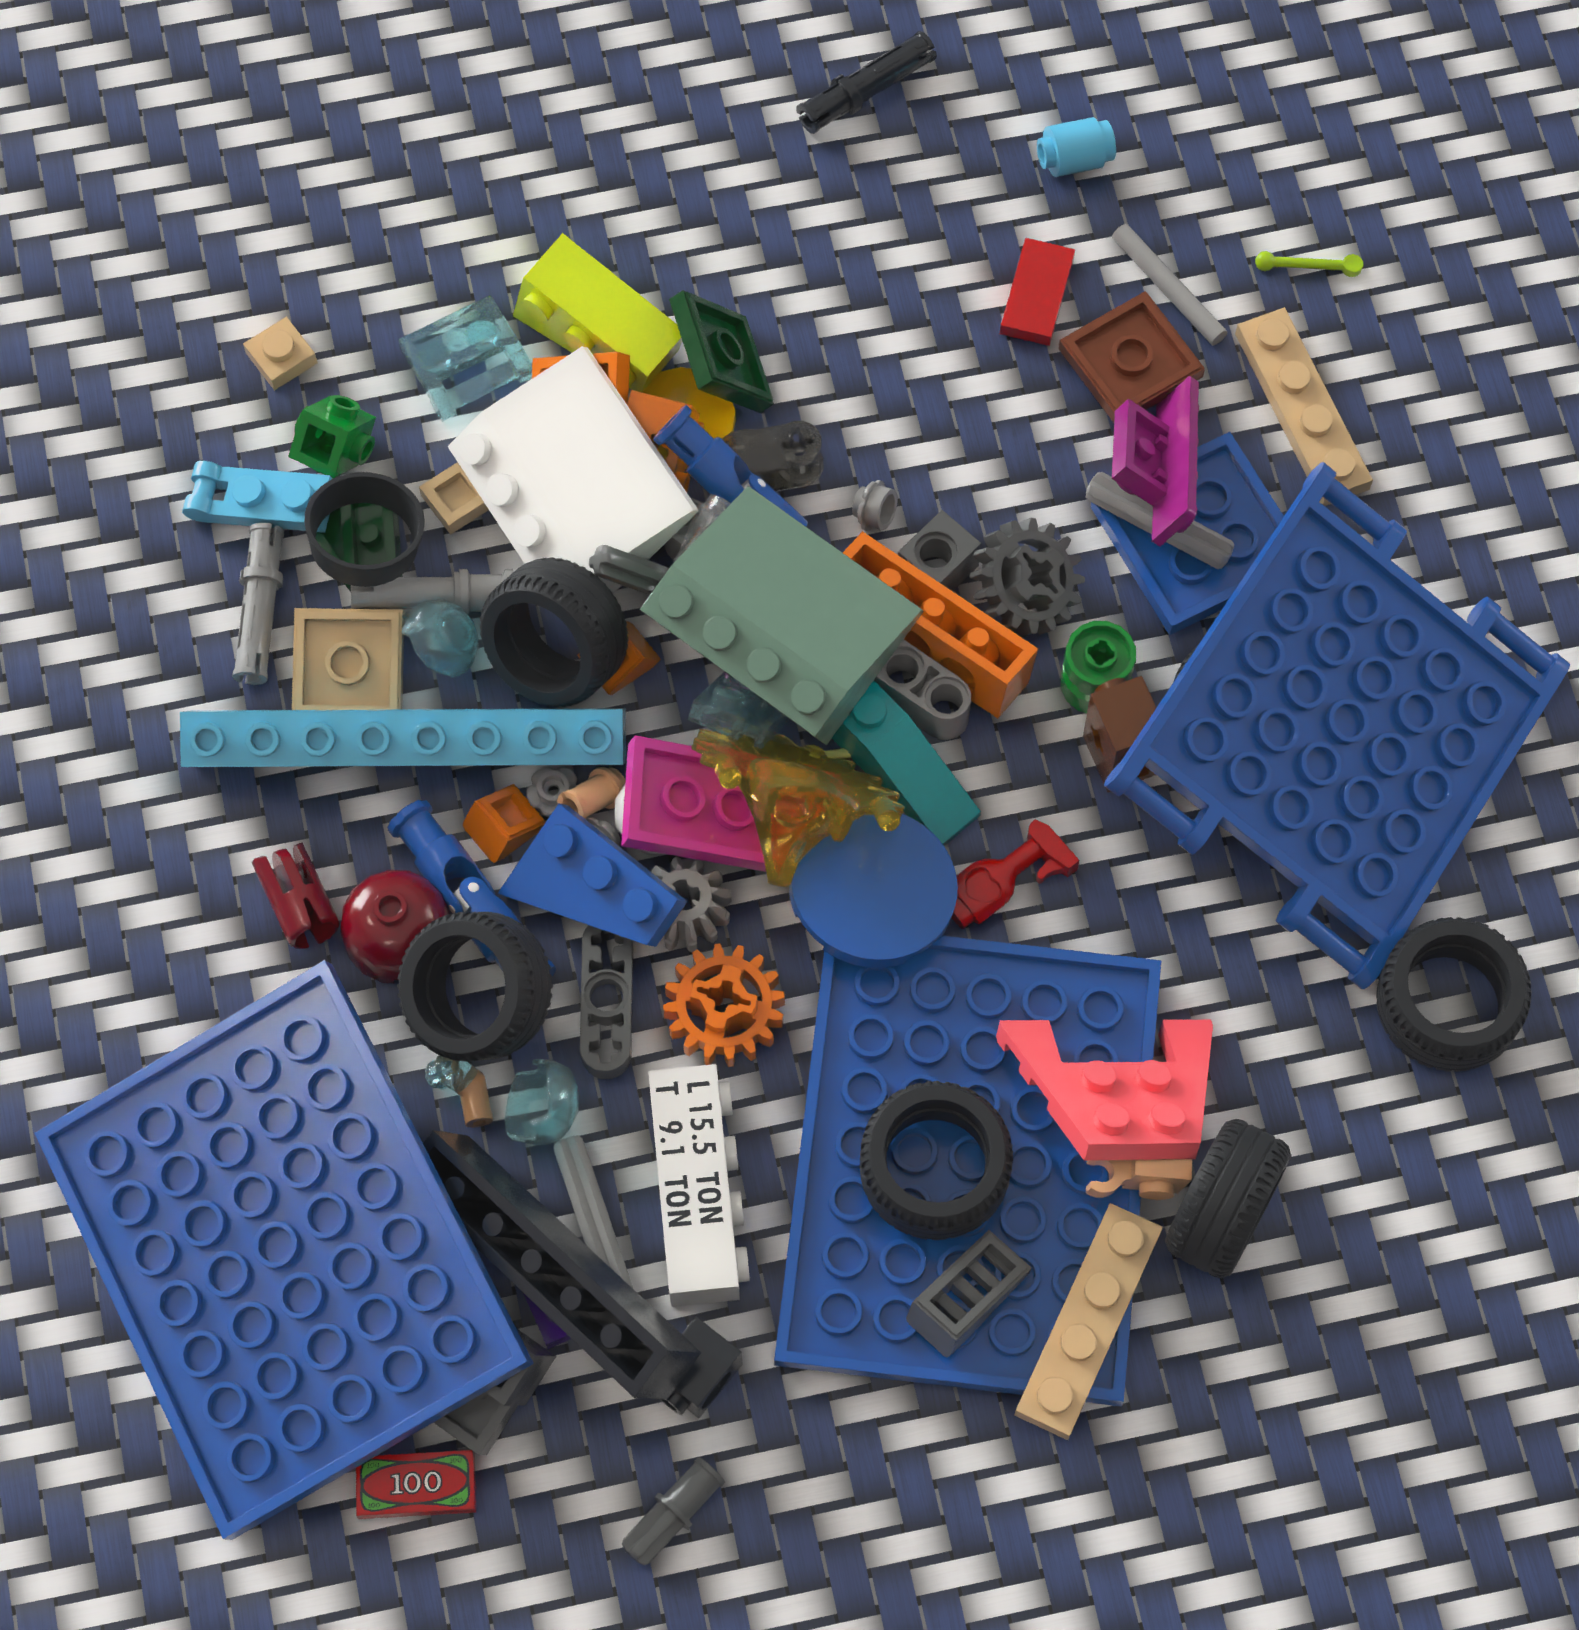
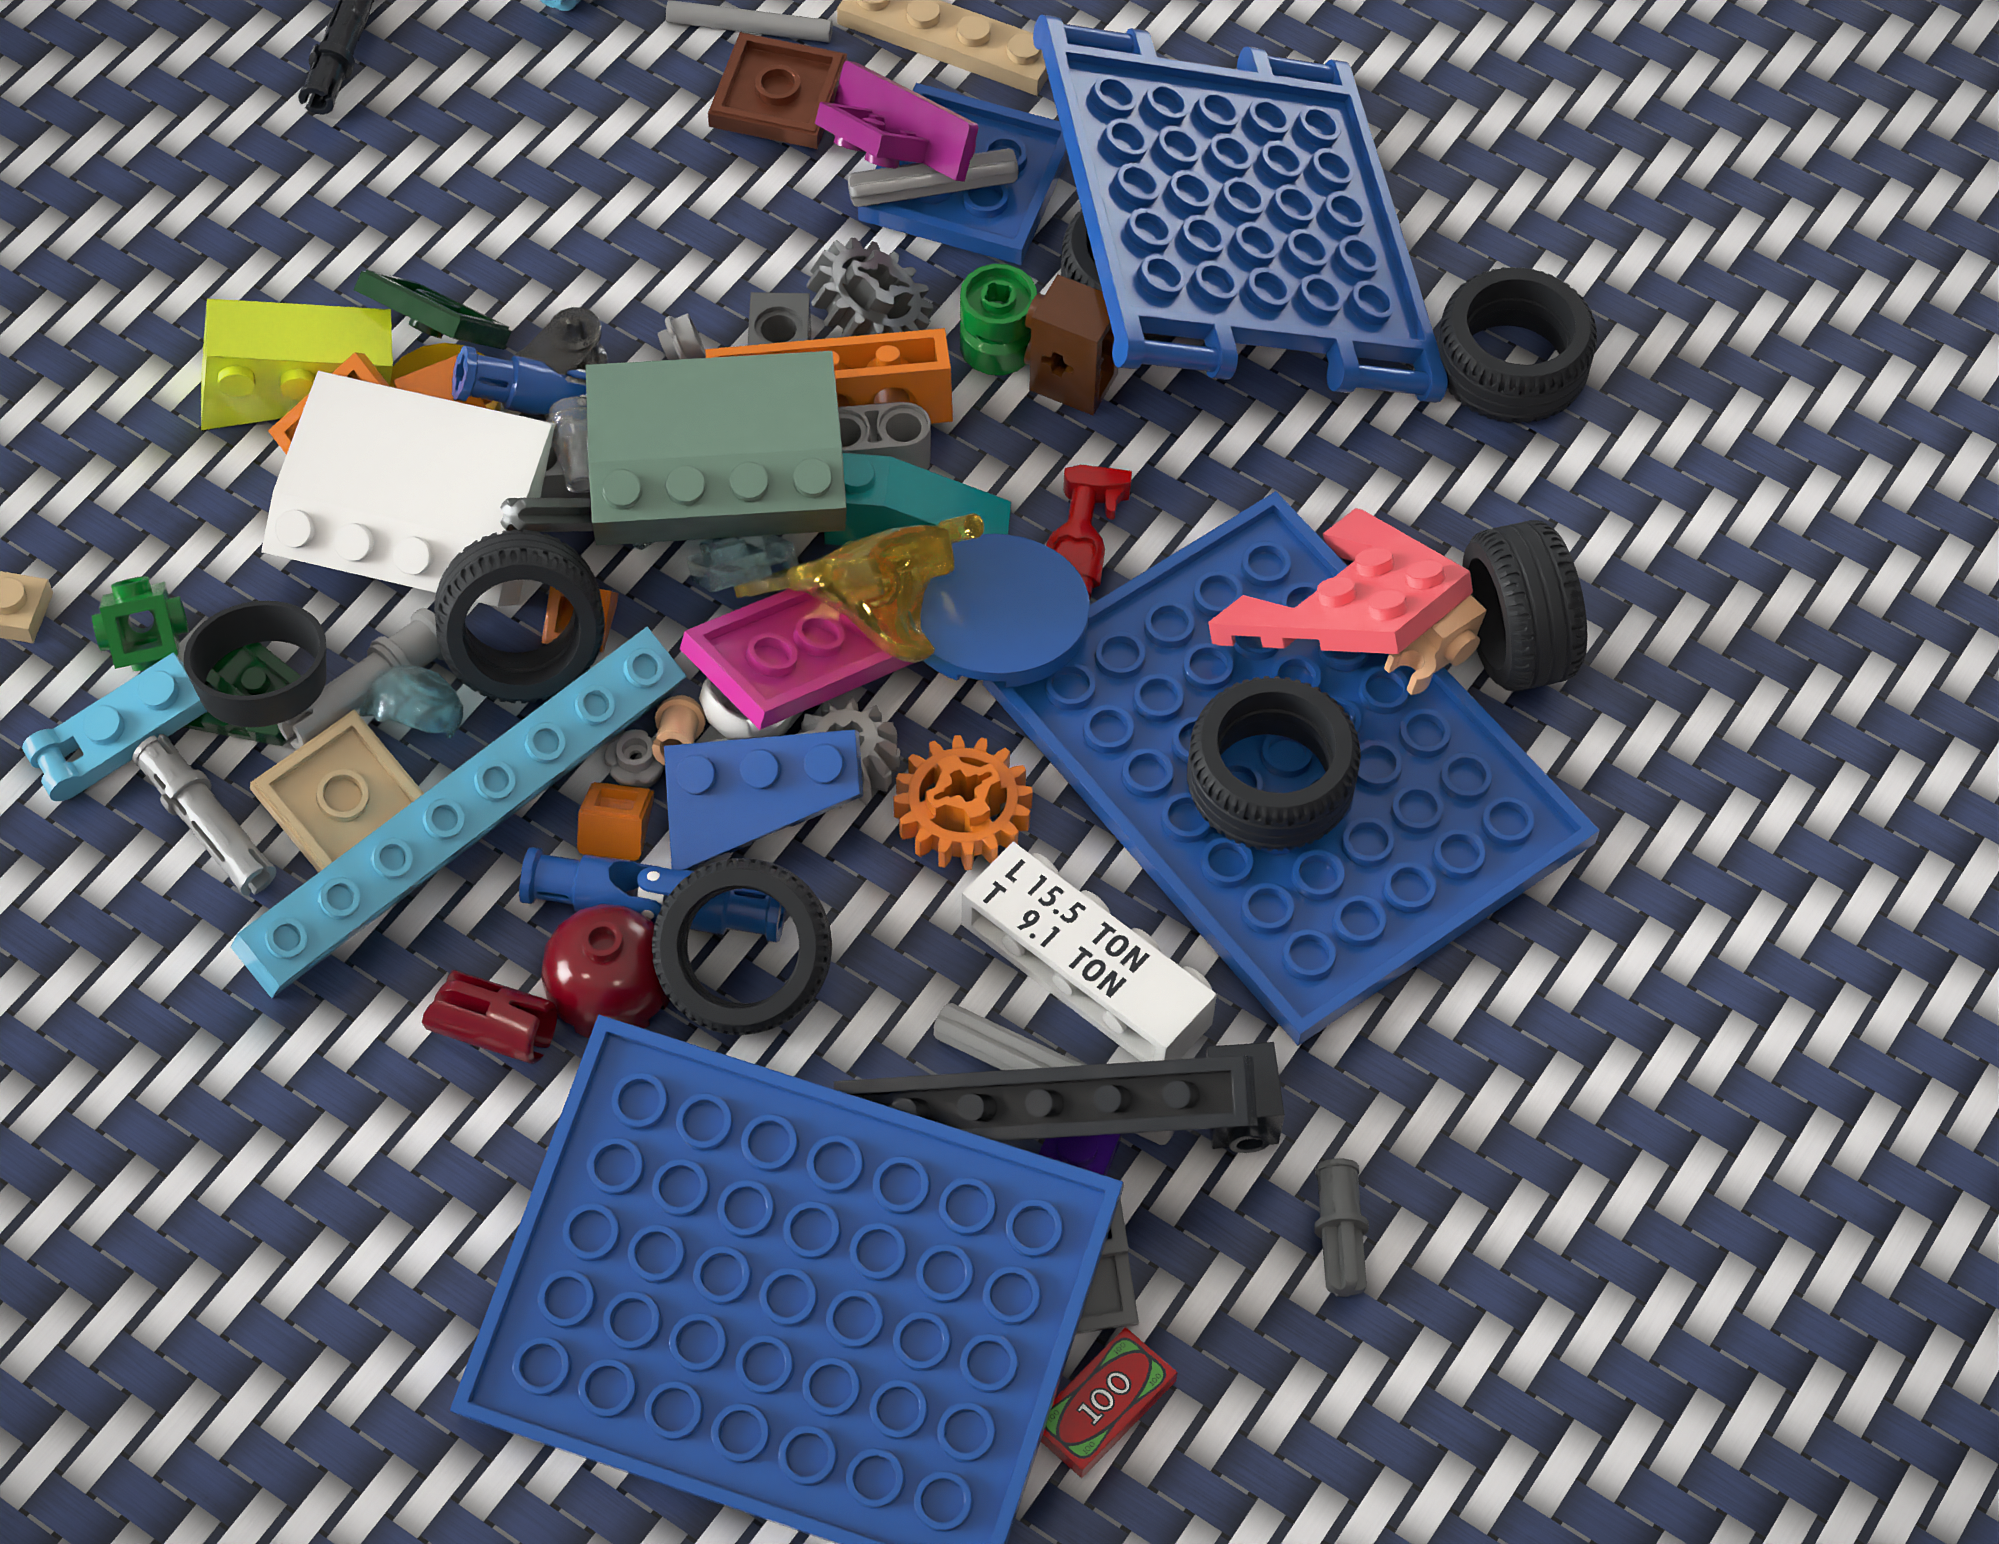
camera: 45 degrees left, 10 degrees down
clear light blue plate [398,295,532,422] -> none
tan plate [419,462,489,535] -> none
arm [425,1055,493,1128] -> none
clear light blue hair [505,1059,580,1145] -> none
dark grey beam [580,925,633,1079] -> none
dark grey slope [906,1230,1032,1357] -> none
red tile [1000,238,1075,346] -> none
tan plate [1014,1203,1163,1440] -> none

